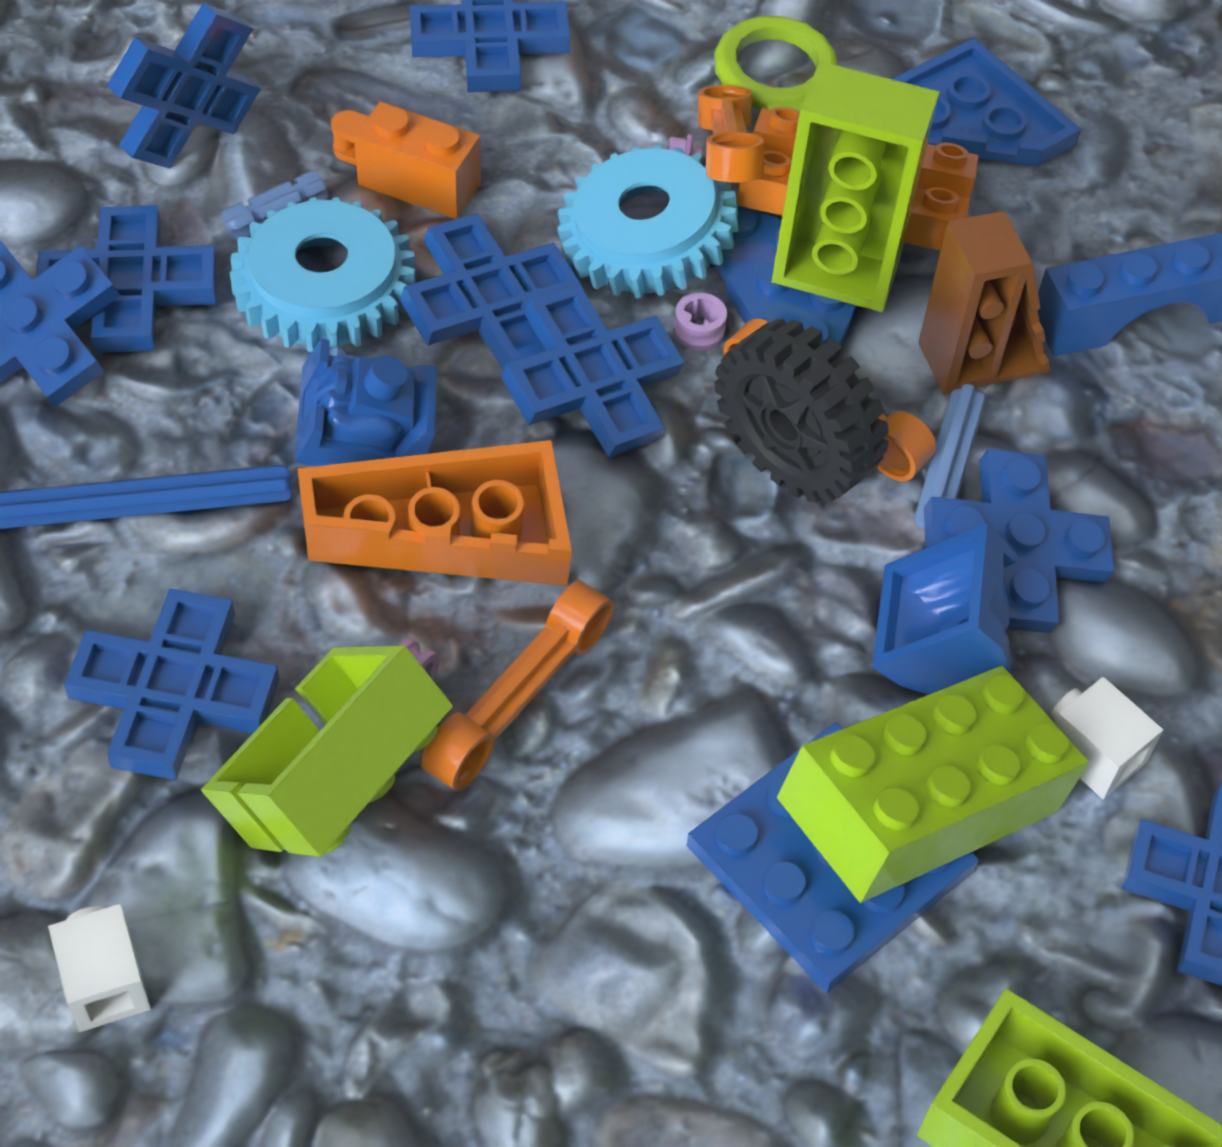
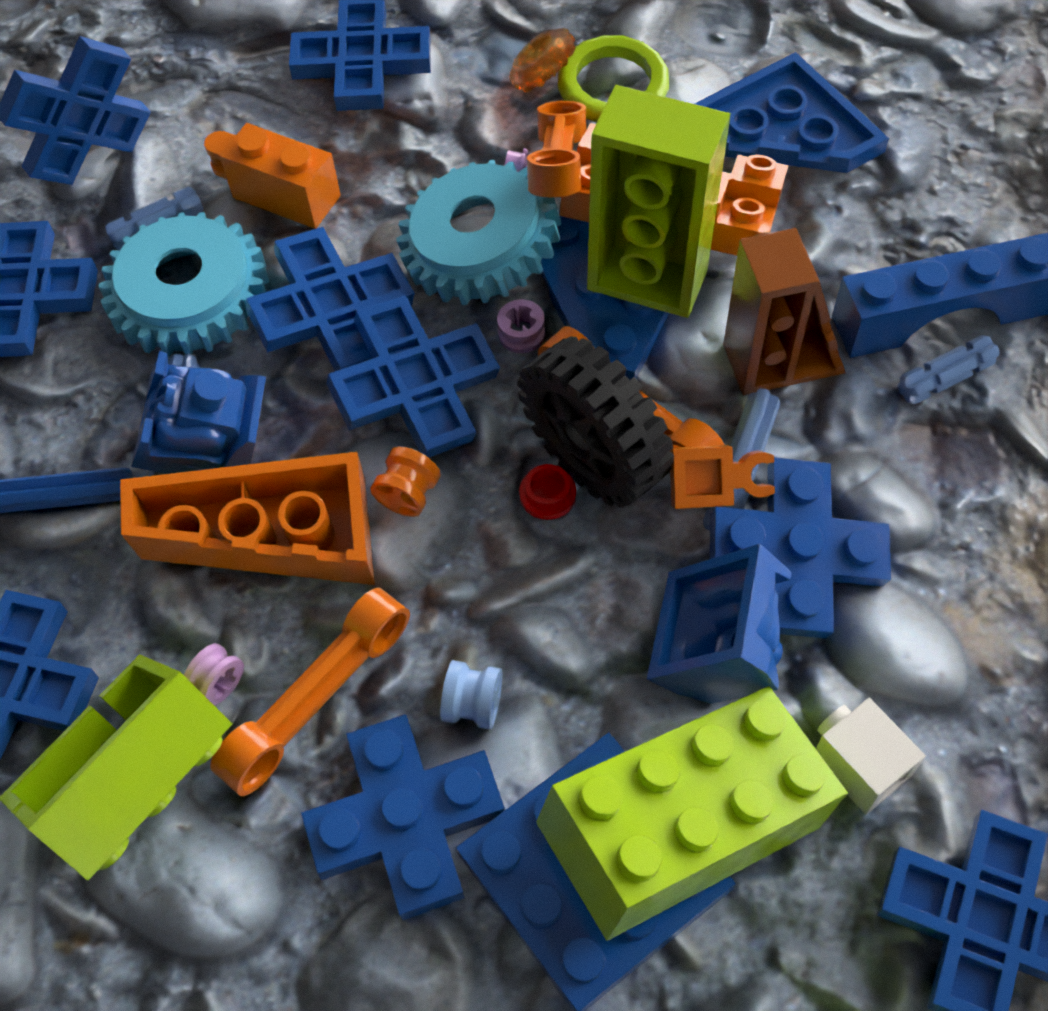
camera: 10 degrees right, 5 degrees up
none -> blue plate [301,714,505,921]
none -> orange wheel [370,446,441,517]
none -> light blue wheel [440,660,503,730]
none -> clear orange gear [509,28,576,92]
none -> red plate [519,464,576,520]
none -> orange plate [670,445,775,509]
none -> medium blue axle [897,335,1000,404]

